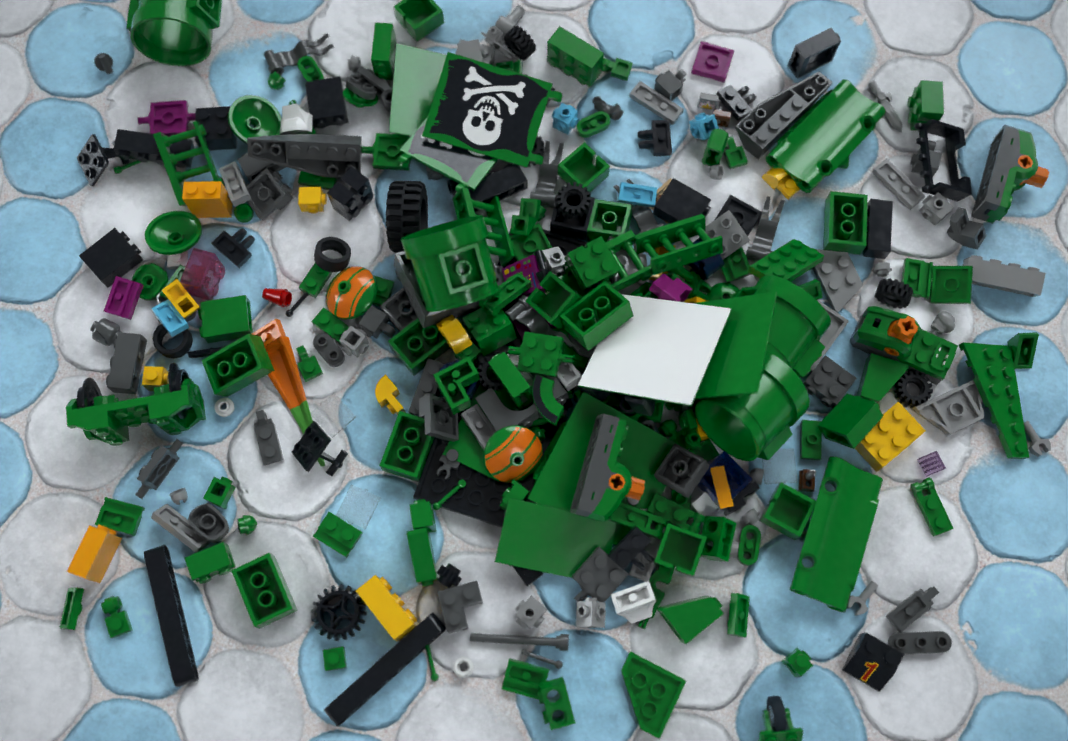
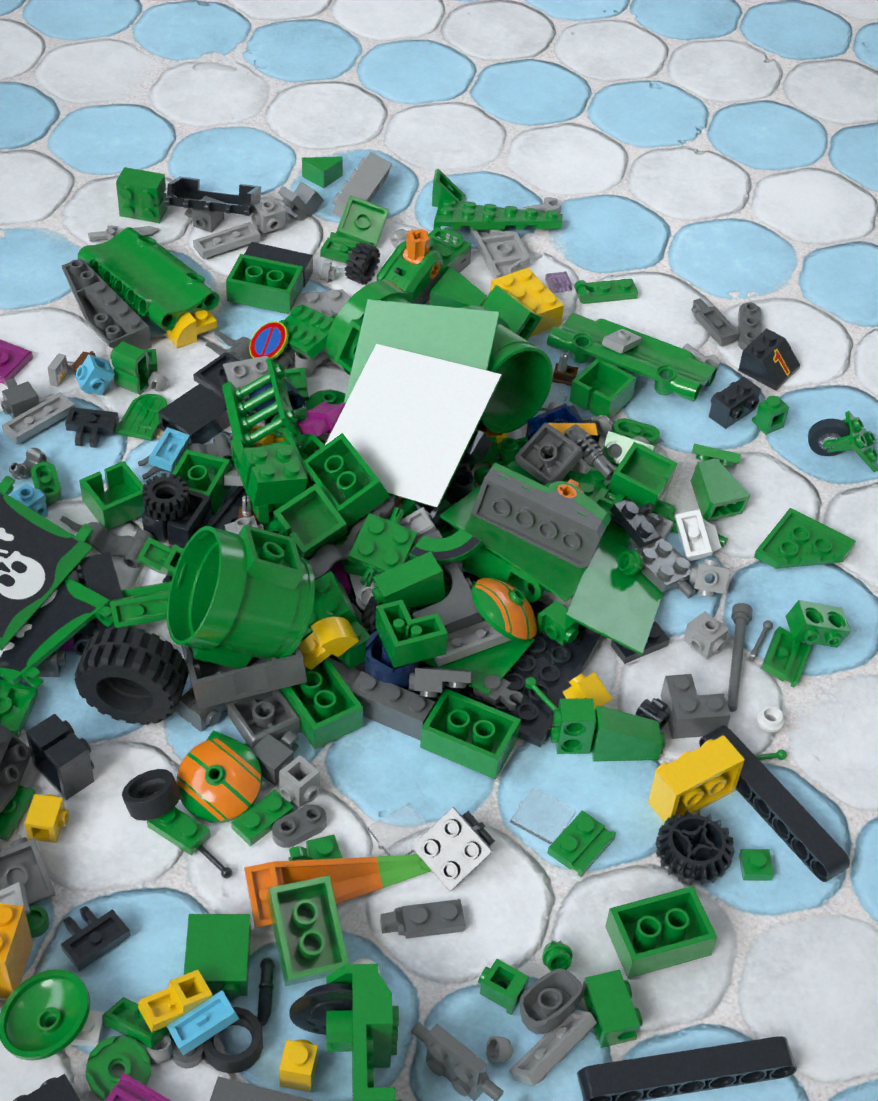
camera: 85 degrees left, 25 degrees down
clear pink brick [180,248,225,300] -> none
red cone [262,288,292,307] -> none
yellow brick [375,375,406,415] -> none
hinge [716,85,756,121] -> none
black window [788,27,841,78] -> none
black tyre [893,371,933,408] -> none
piece [971,125,1049,224] -> none
none -> green window [115,393,168,441]
none -> piece [249,321,289,360]
none -> green slope [302,156,343,188]
none -> yellow brick [563,671,612,709]
none -> dark grey hinge [564,424,616,481]
none -> light grey plate [602,329,642,354]
none -> green plate [618,550,644,576]
none -> black brick [708,377,761,429]

